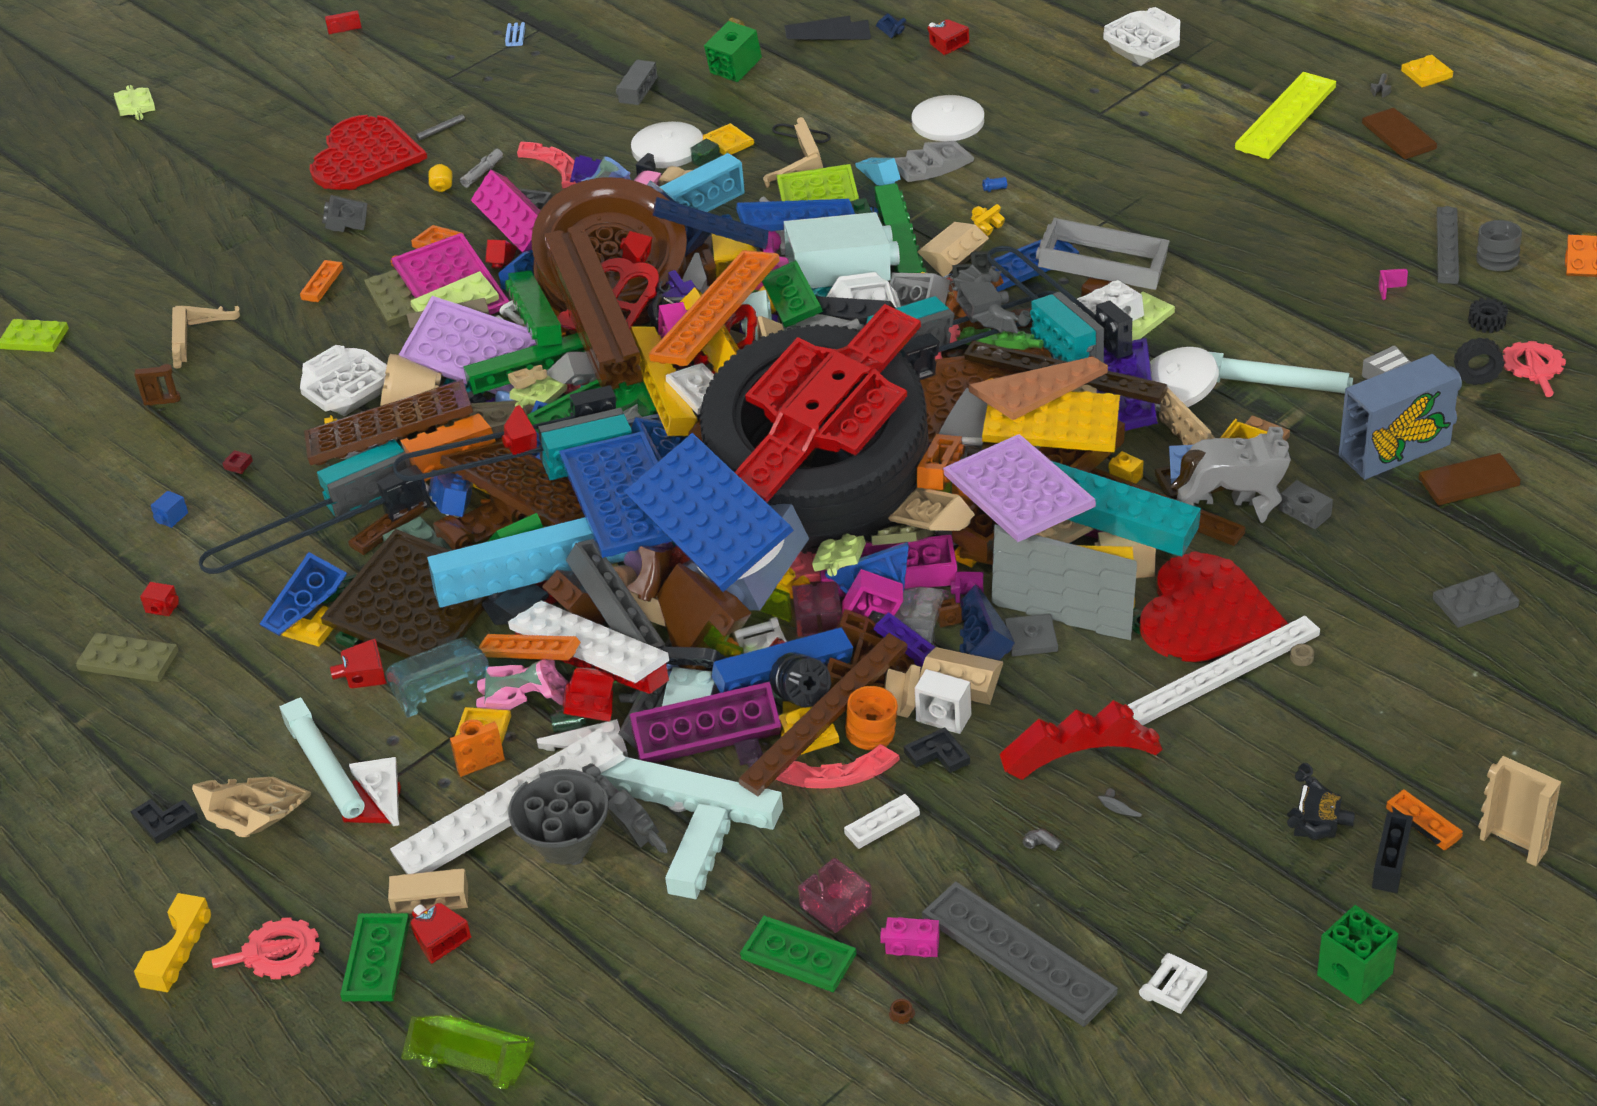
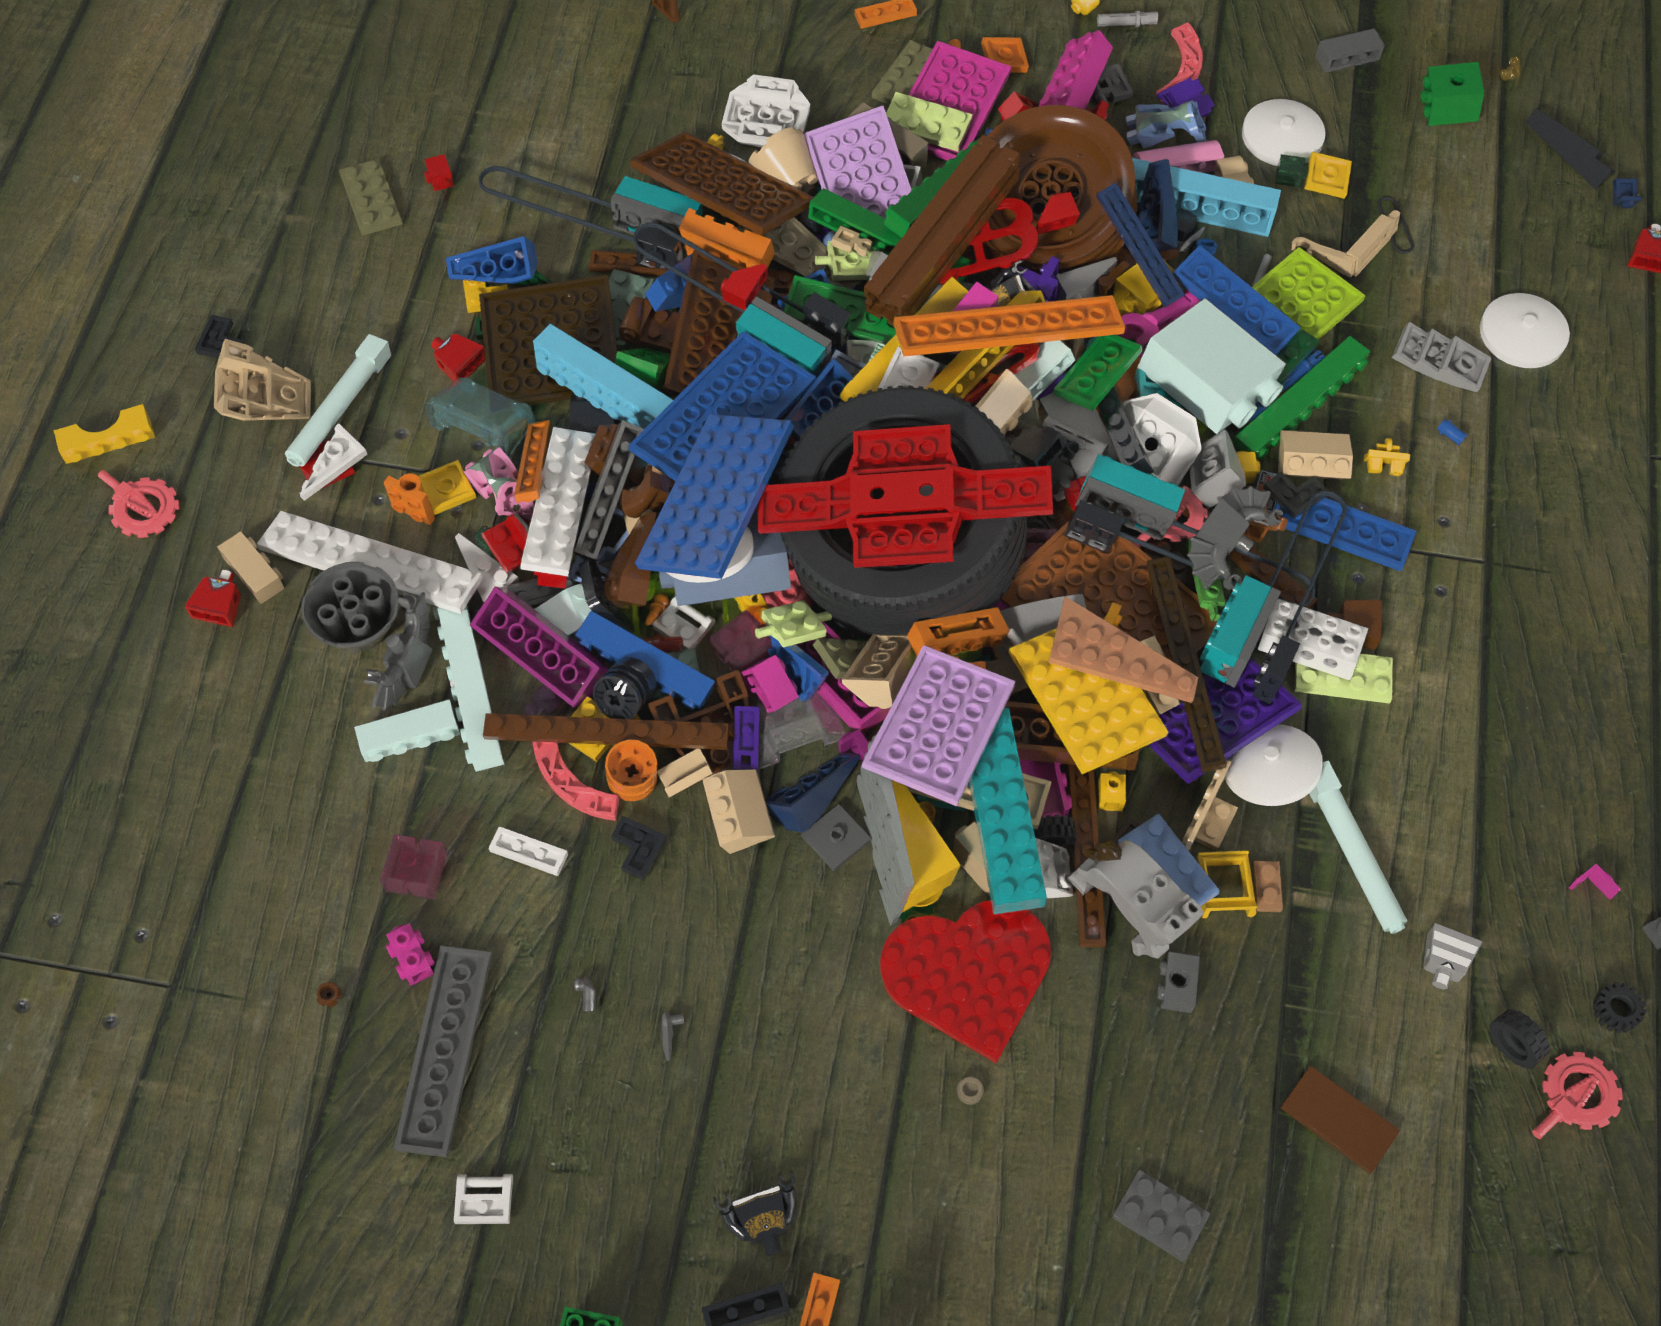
camera: 50 degrees right, 20 degrees up
blue brick [150,491,188,528] -> none
dark red plate [222,450,253,474] -> none
green plate [340,913,410,1001] -> none
clear neon green windscreen [401,1014,535,1089] -> none
black bracket [636,153,656,176] -> none
green plate [740,915,857,993] -> none
medium azure slope [855,157,901,185] -> none
white brick [915,669,971,734] -> none
reddish brown bracket [932,598,962,628] -> none
red arch [999,700,1162,780] -> none
light grey window [1036,218,1170,290] -> none
white plate [1128,616,1320,725] -> none
sand blue brick [1339,354,1462,480] -> none

